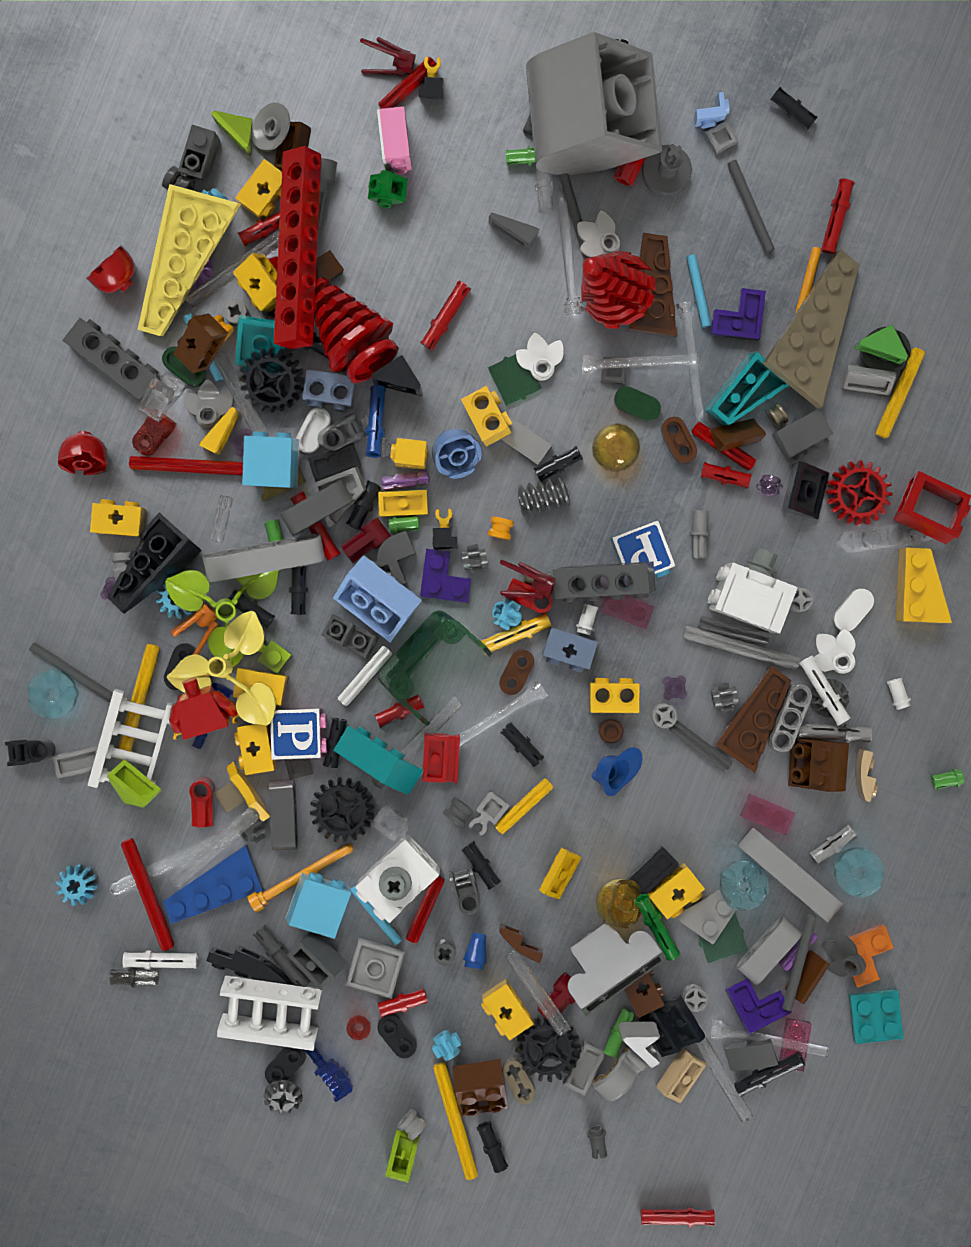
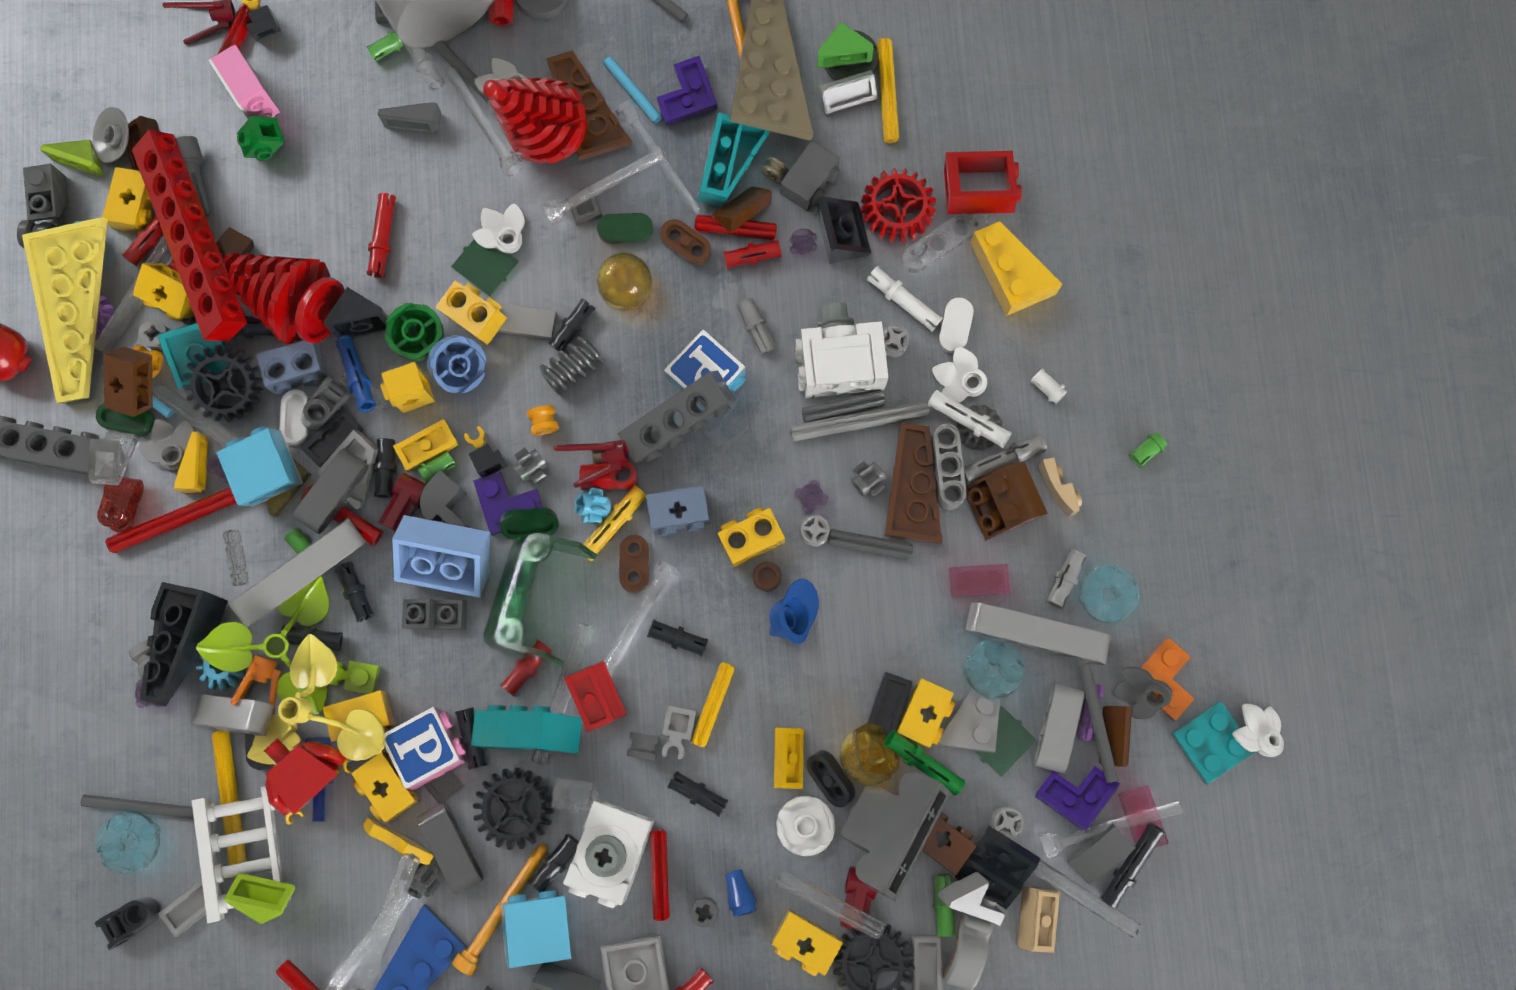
camera: 25 degrees left, 10 degrees down
red cylinder [58,431,108,475] -> none
yellow brick [90,499,146,537] -> none
red piece [189,777,215,827] -> none
dark tan tile [214,781,245,813] -> none
white axle [338,646,392,706] -> none
medium azure bar [349,883,402,946] -> none
medium lavender axle [382,470,430,491] -> none
dark grey piece [448,865,480,915] -> none
reddish brown slope [499,923,543,963] -> none
white pin [575,604,598,636] -> none
clear pink plate [600,596,654,629] -> none
none -> light grey beam [191,694,274,736]
none -> green cylinder [385,303,444,361]
none -> dark green tile [500,508,559,540]
none -> black pin [528,834,579,892]
none -> white tile [776,796,836,856]
none -> black plate [807,750,855,808]
none -> white pin [866,266,943,332]
none -> white plate [1232,704,1284,757]

